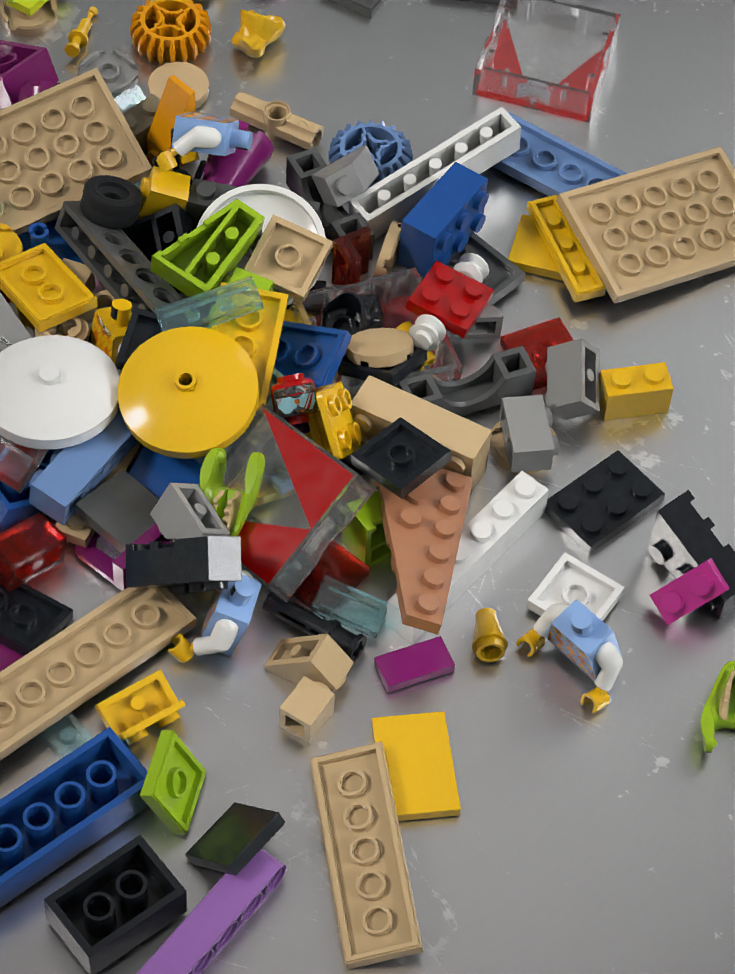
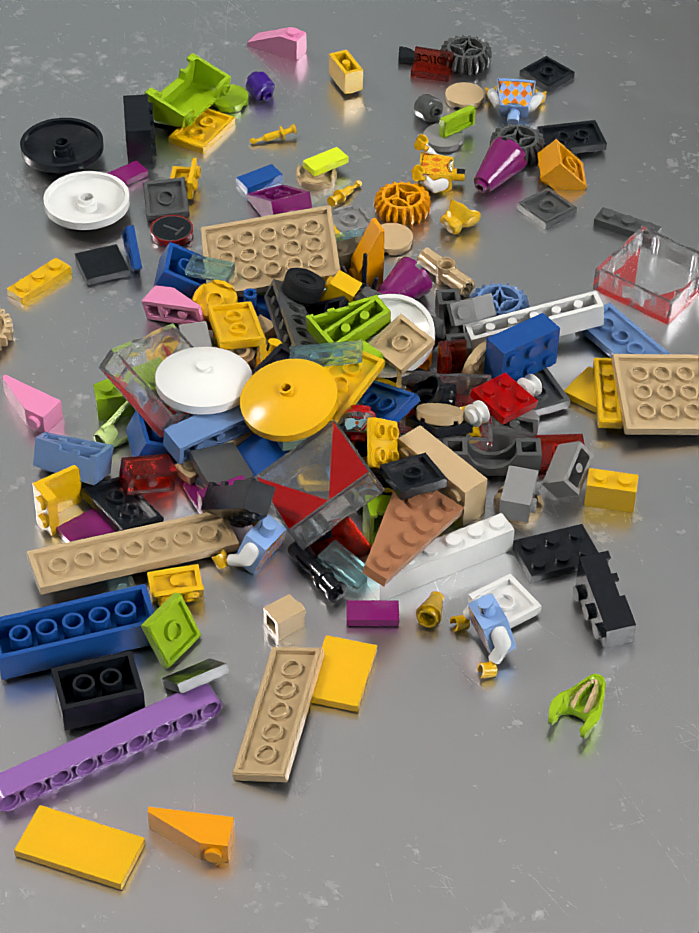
camera: 25 degrees right, 10 degrees down
light grey slope [150,482,231,539] -> none
torso [156,111,253,172] -> none
lime animal [200,448,265,536] -> none
tan slope [264,633,354,691] -> none
dark pink plate [650,558,730,625] -> none

